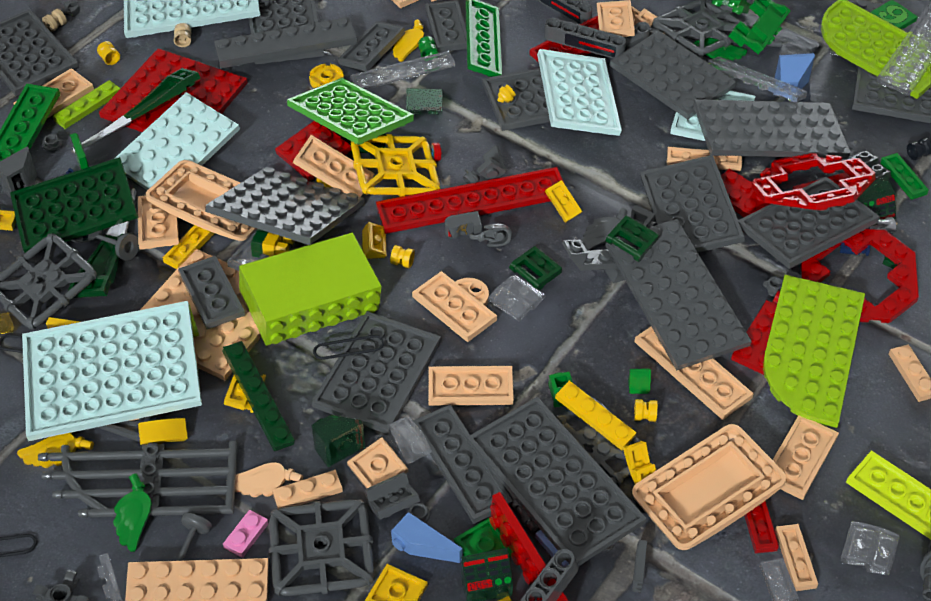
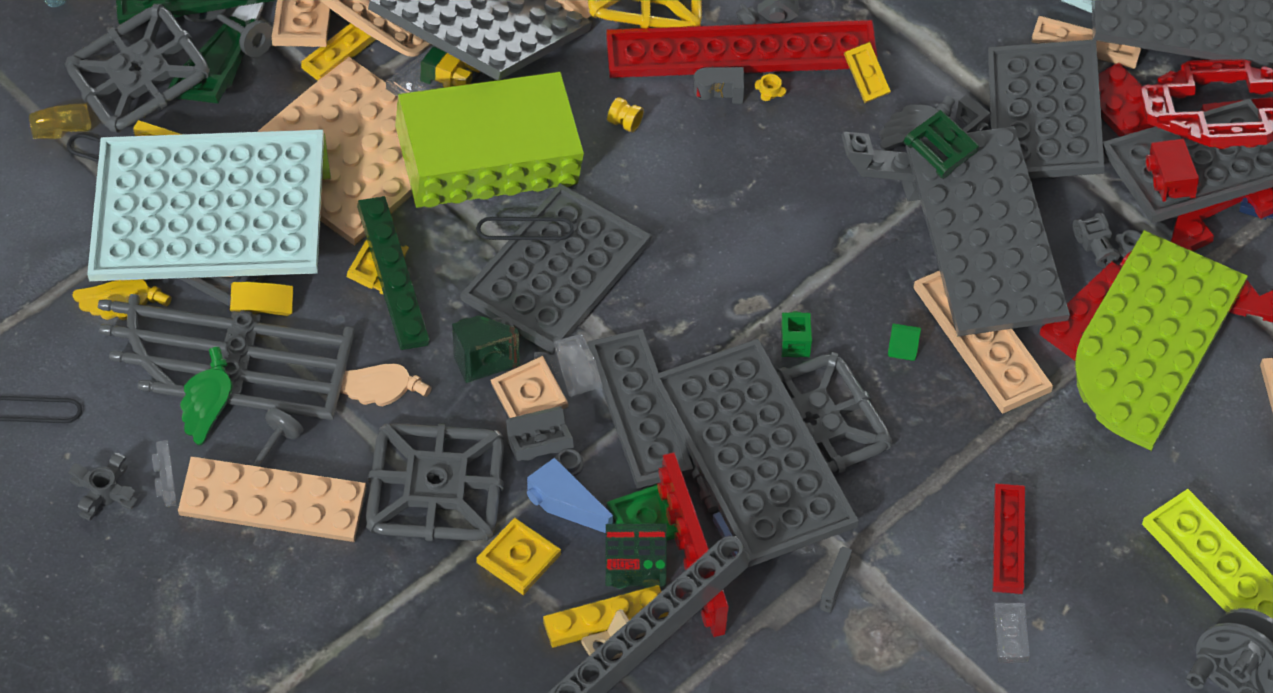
camera: 10 degrees right, 5 degrees up
dark grey plate [178,256,245,329] -> none
bright pink plate [223,510,269,558] -> none
light nougat plate [272,470,343,509] -> none
yellow slope [362,222,387,259] -> none
light nougat plate [412,271,497,342] -> none
light nougat plate [428,366,513,406] -> none
dark grey piece [469,223,512,247] -> none
clear slope [488,275,545,322] -> none
dark green plate [509,246,562,292] -> none
yellow plate [555,380,637,451] -> none
yellow slope [623,441,656,484] -> none
light nougat wedge [632,424,786,550] -> none
yellow wheel [634,399,658,422] -> none
light nougat plate [773,415,839,500] -> none
light nougat plate [775,524,818,591] -> none
clear slope [841,521,900,575] -> none
none -> yellow plate [755,74,786,101]
none -> dark grey connector [1073,212,1120,268]
none -> red hinge [1146,139,1199,202]

